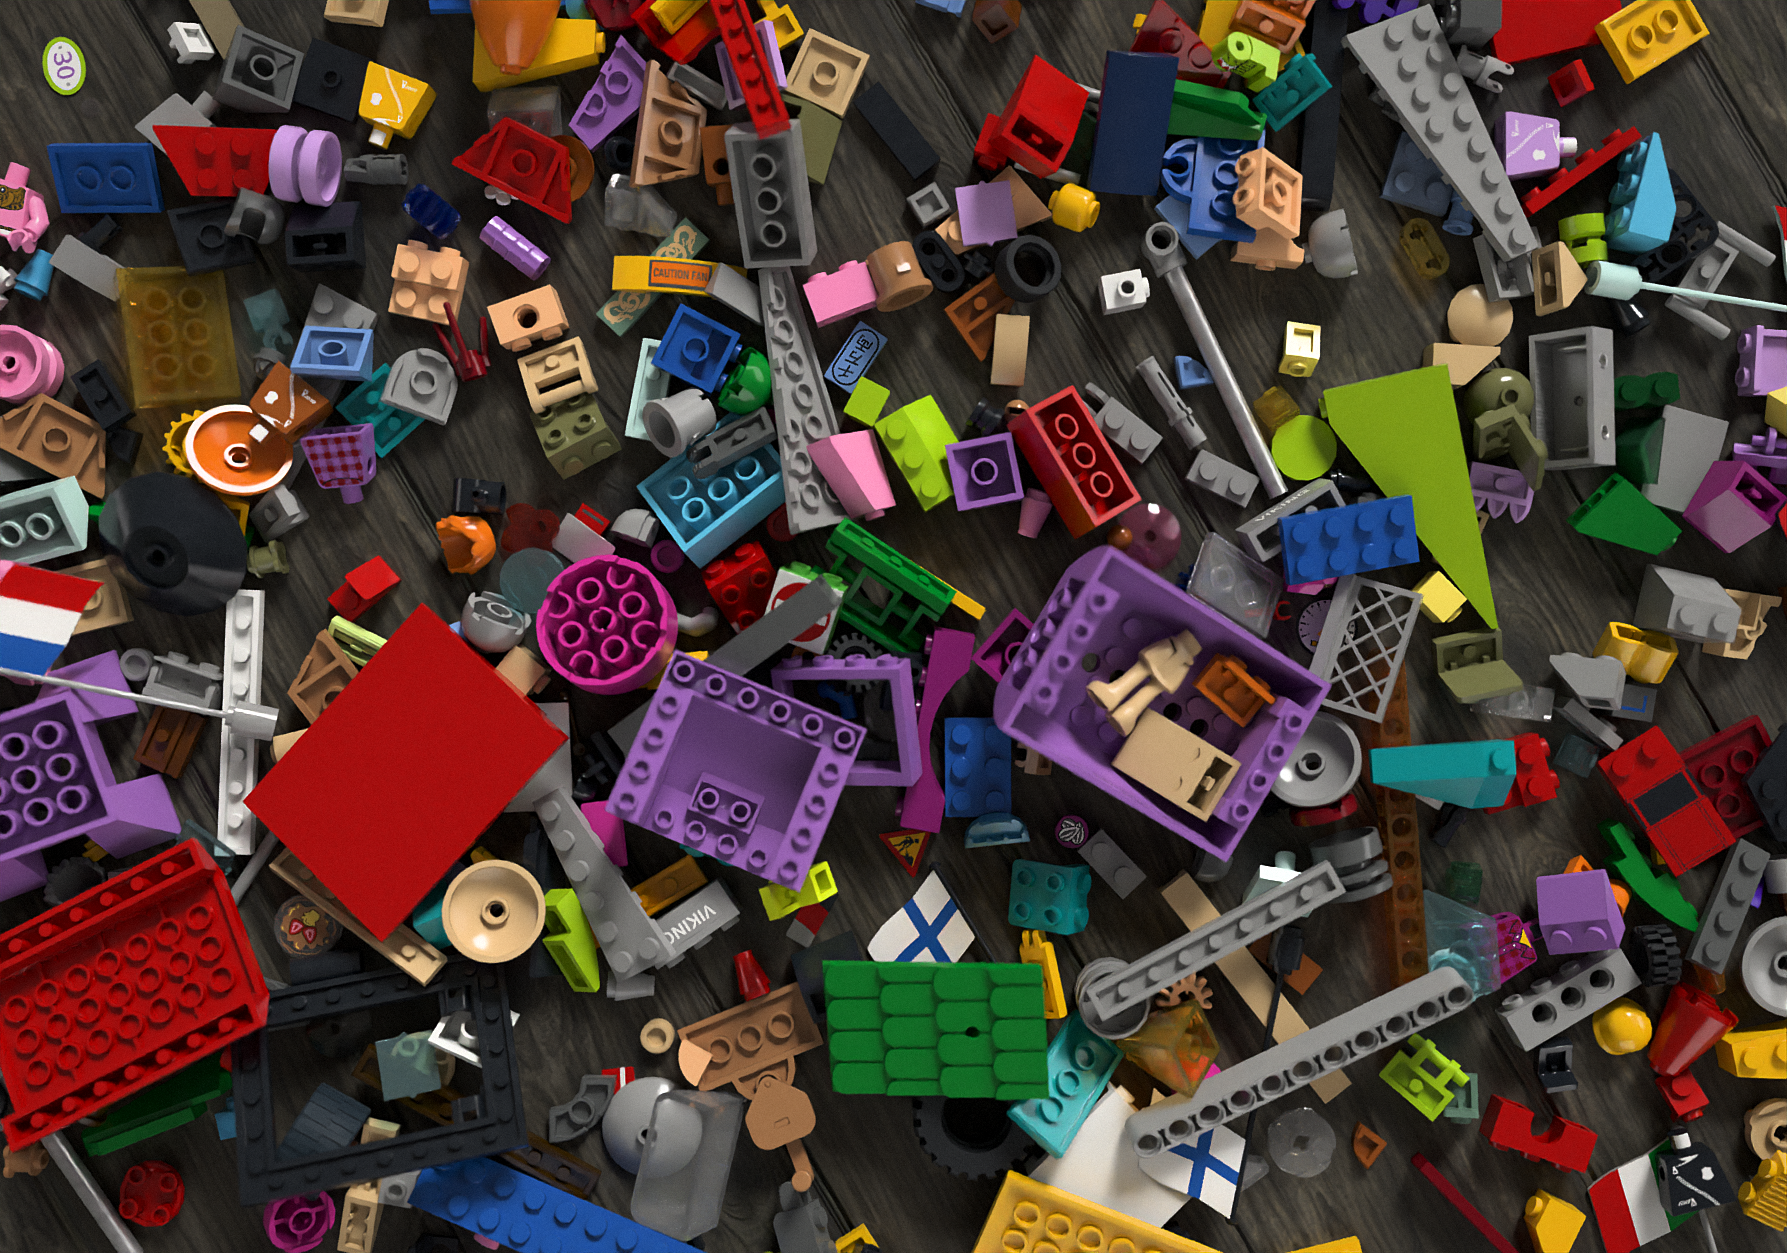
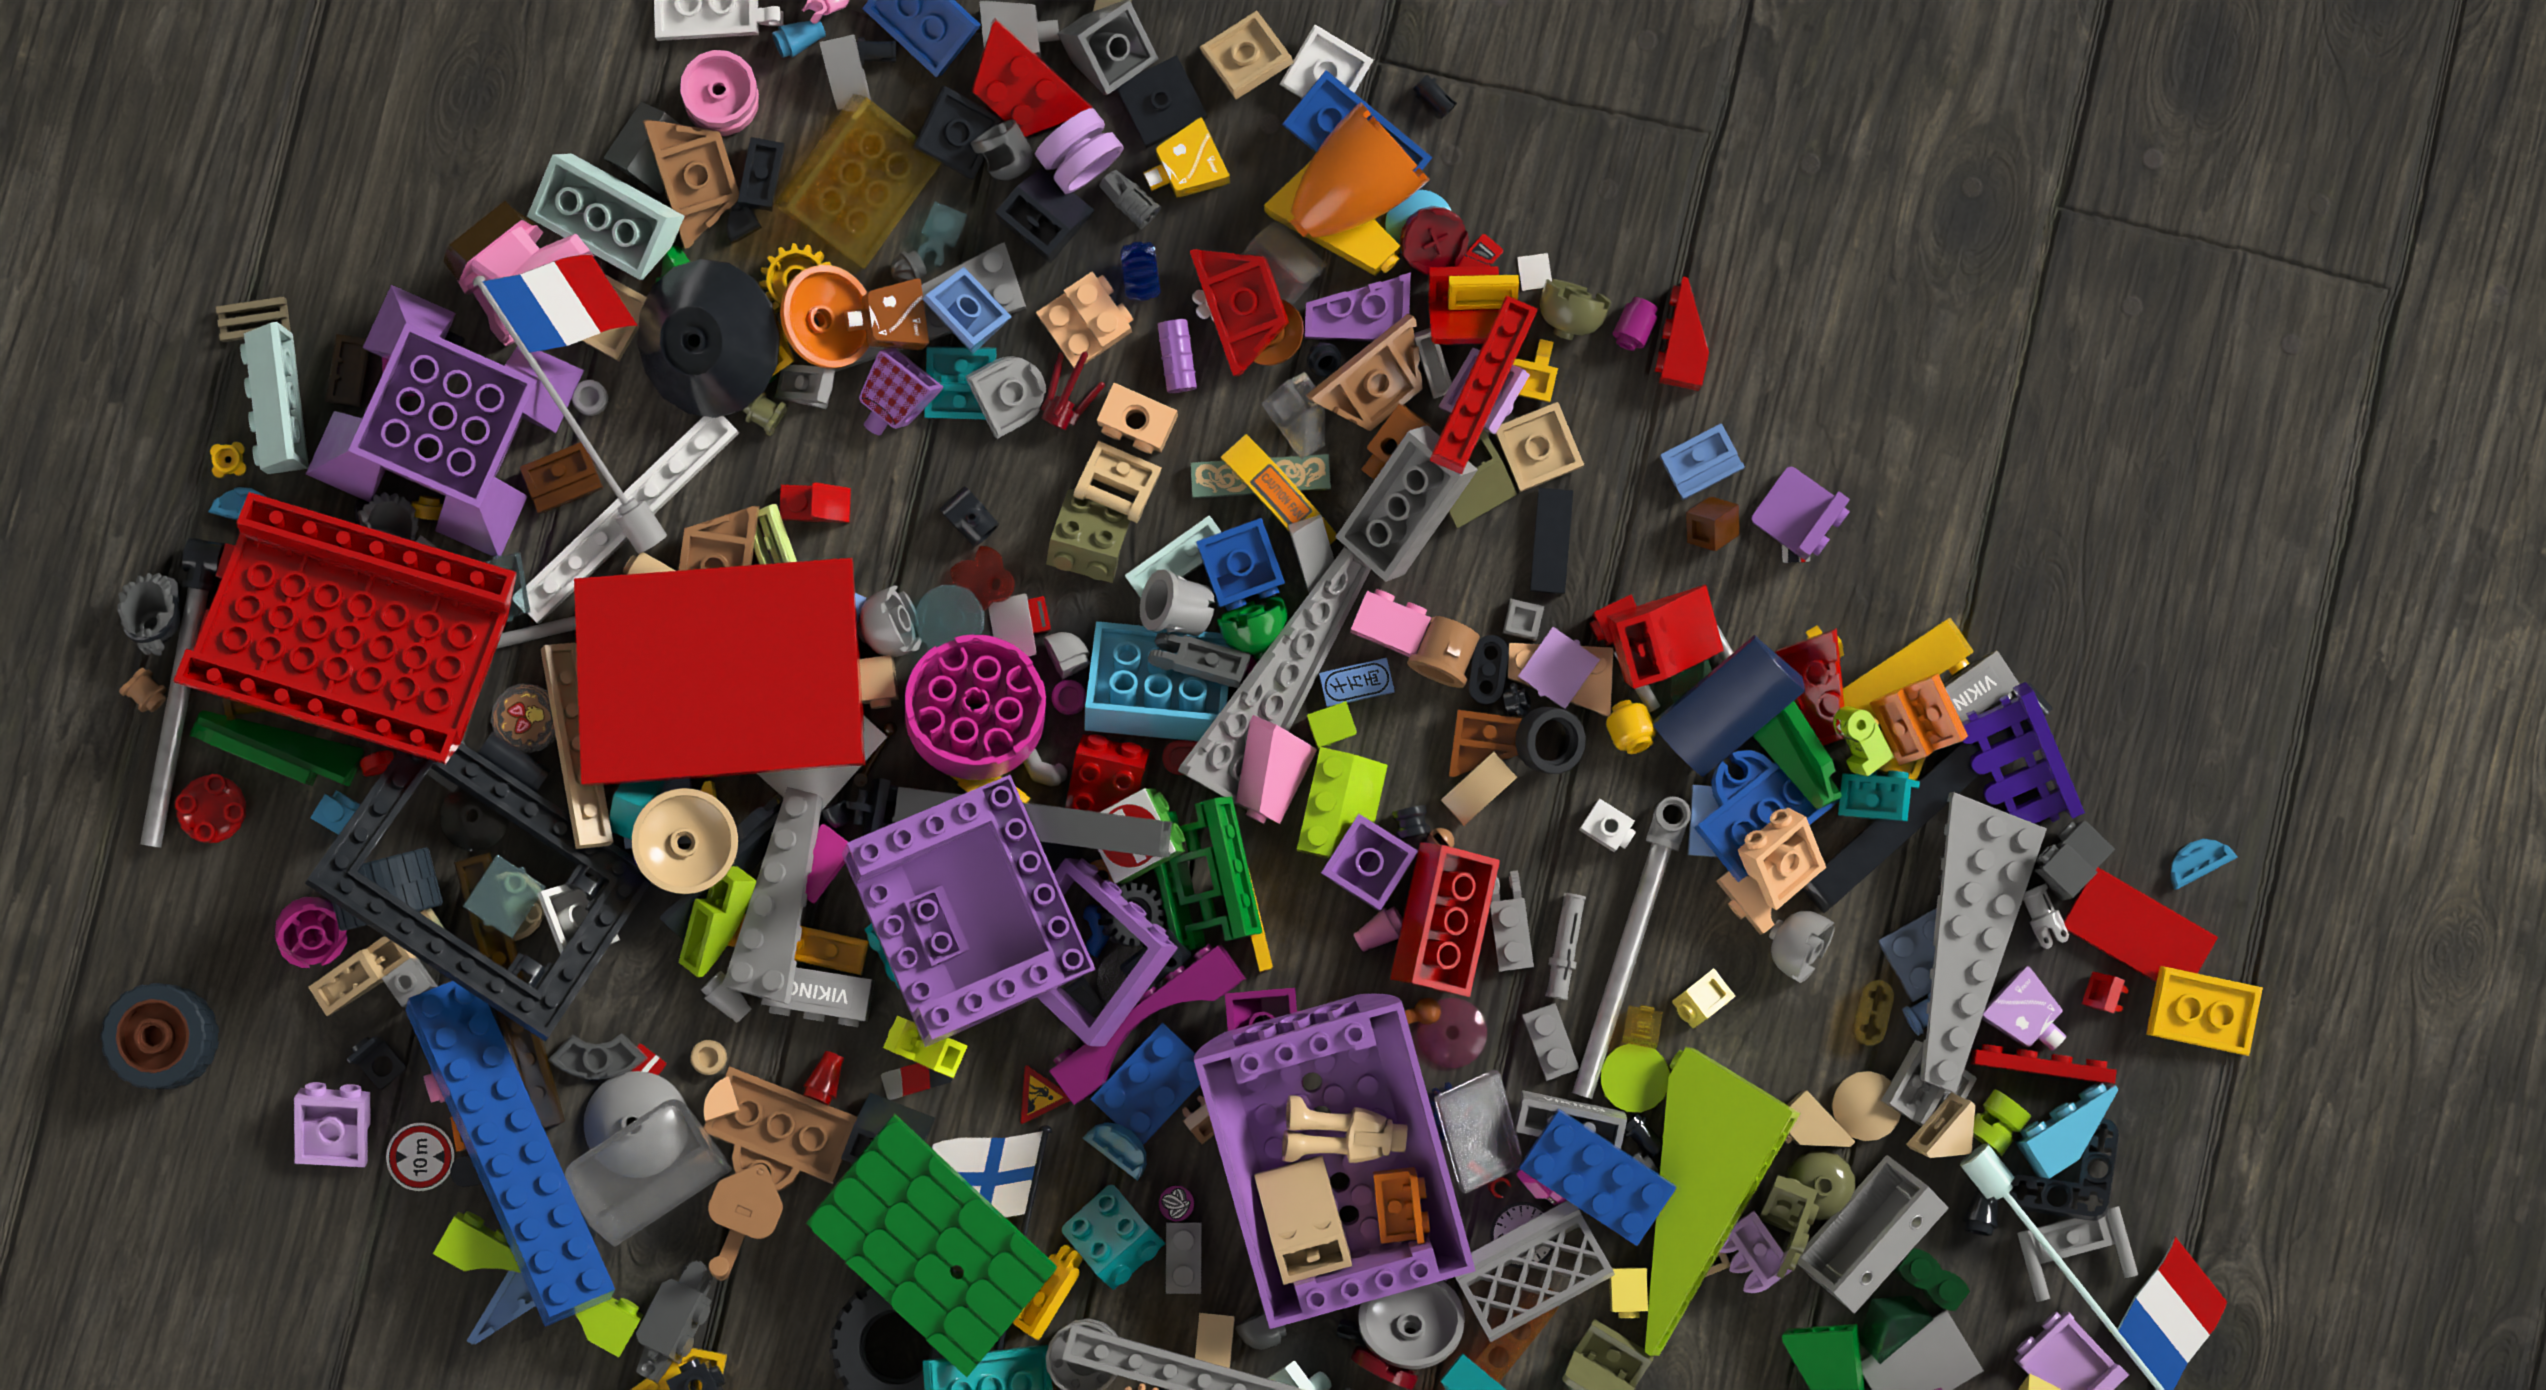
camera: 45 degrees right, 5 degrees down
light grey hinge [142,651,224,715] -> none
orange hair [436,515,496,575] -> none
medium blue tile [1173,356,1213,390] -> none

